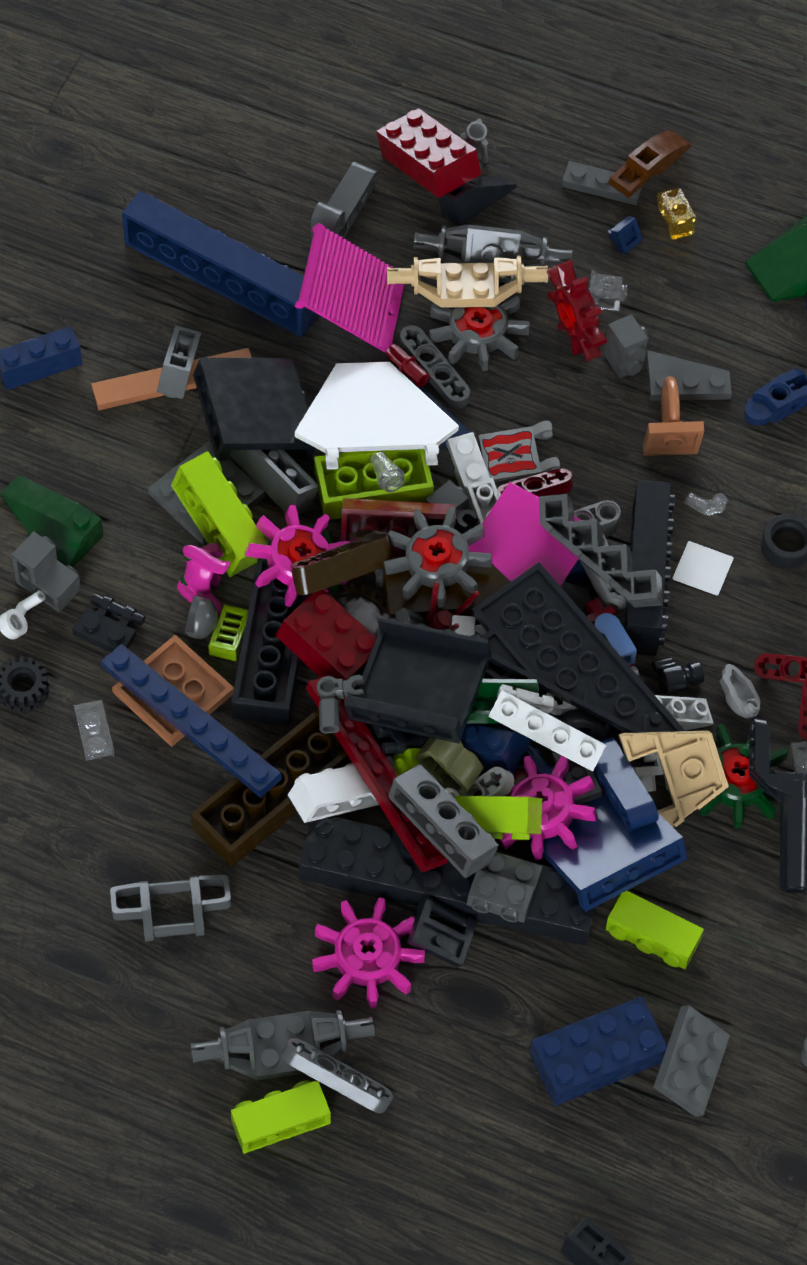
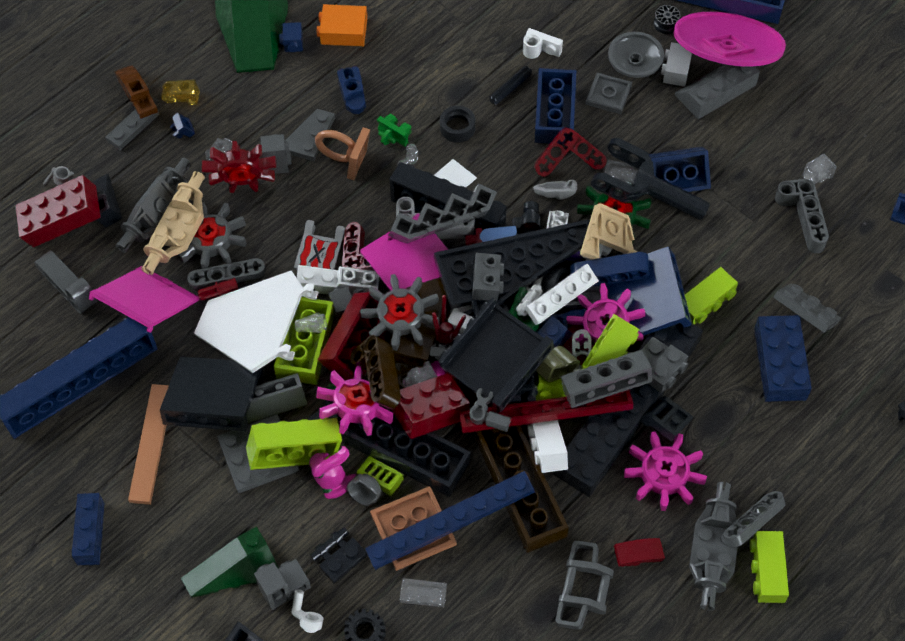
camera: 65 degrees left, 0 degrees up
dark grey slope [157,325,201,399] -> none
none -> green hips [377,113,412,147]
none -> dark grey brick [472,253,504,301]
none -> dark red slope [614,538,665,566]

